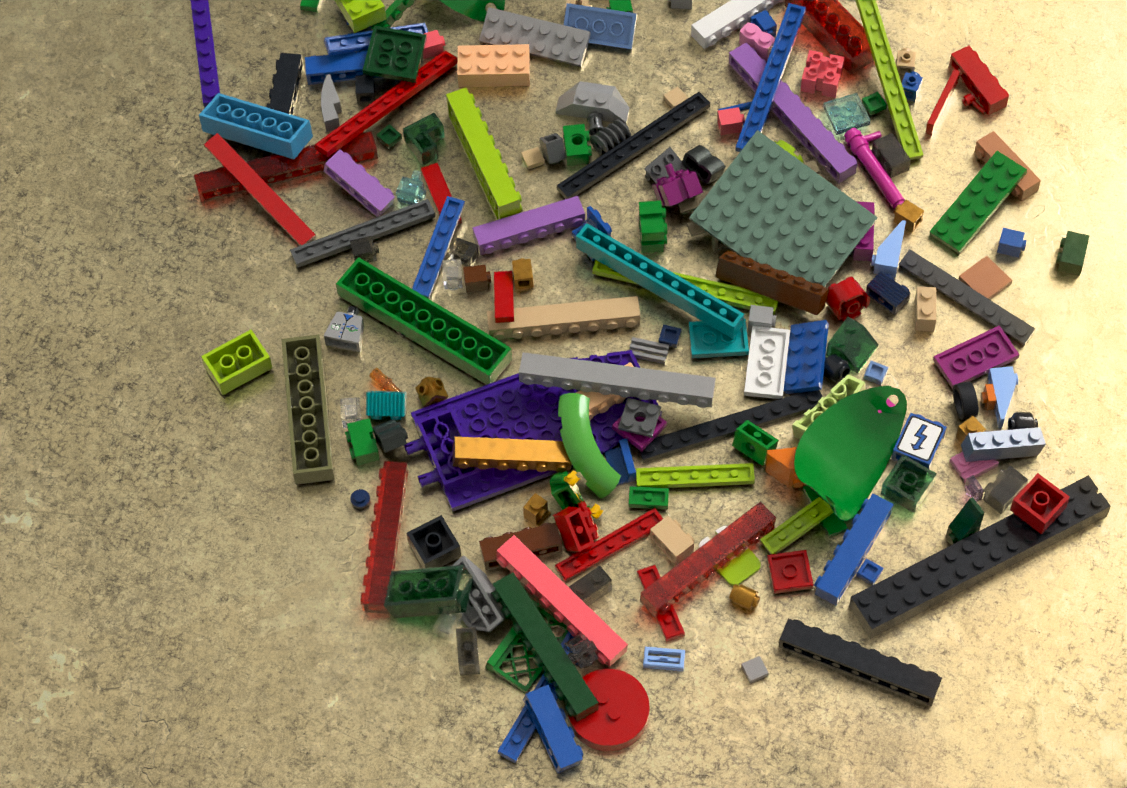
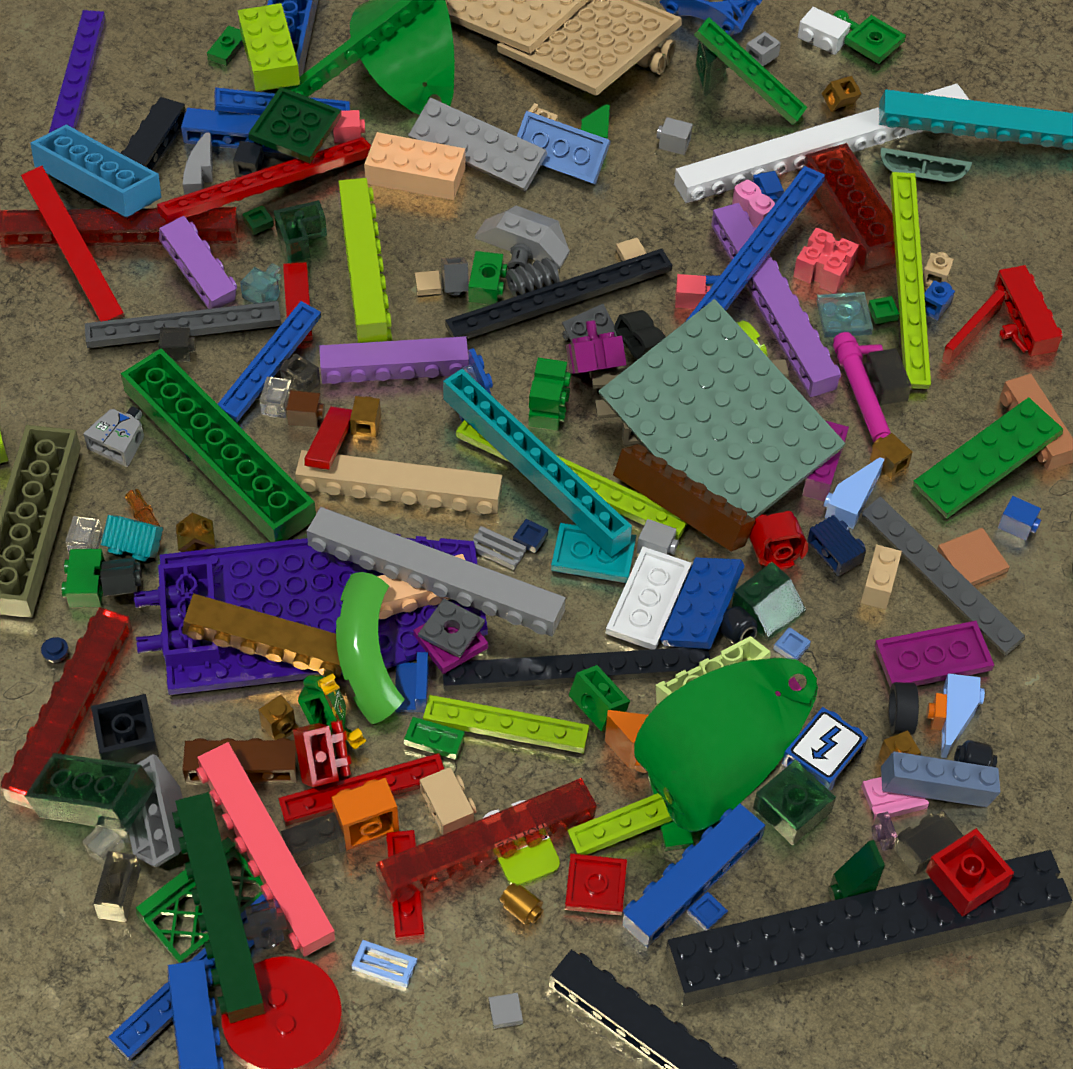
camera: 10 degrees right, 5 degrees down
none -> orange brick [332,778,399,851]

